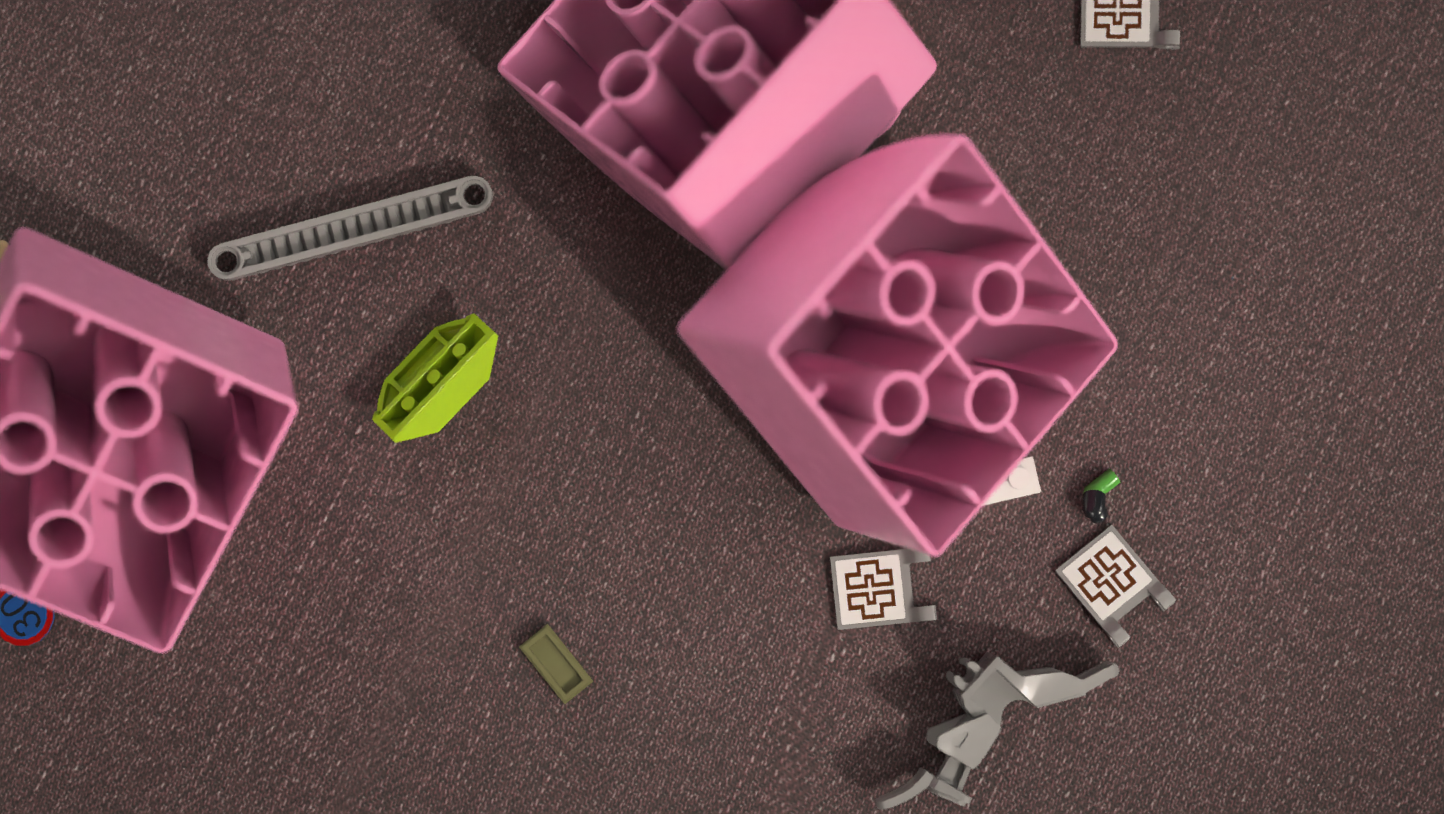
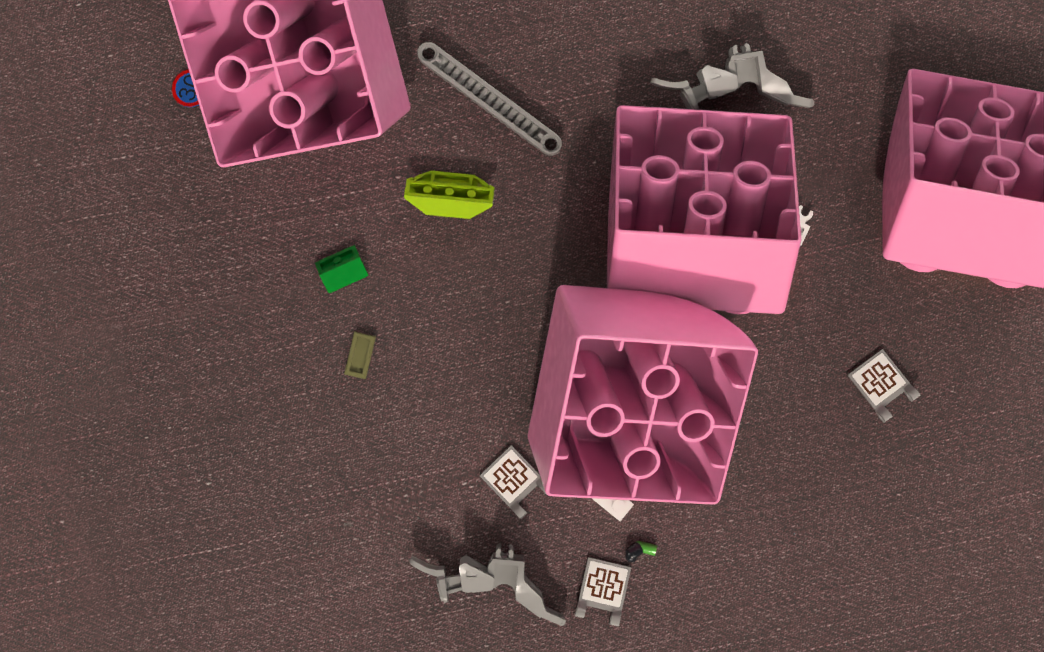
camera: 50 degrees right, 0 degrees up
none -> green panel [315,245,368,293]

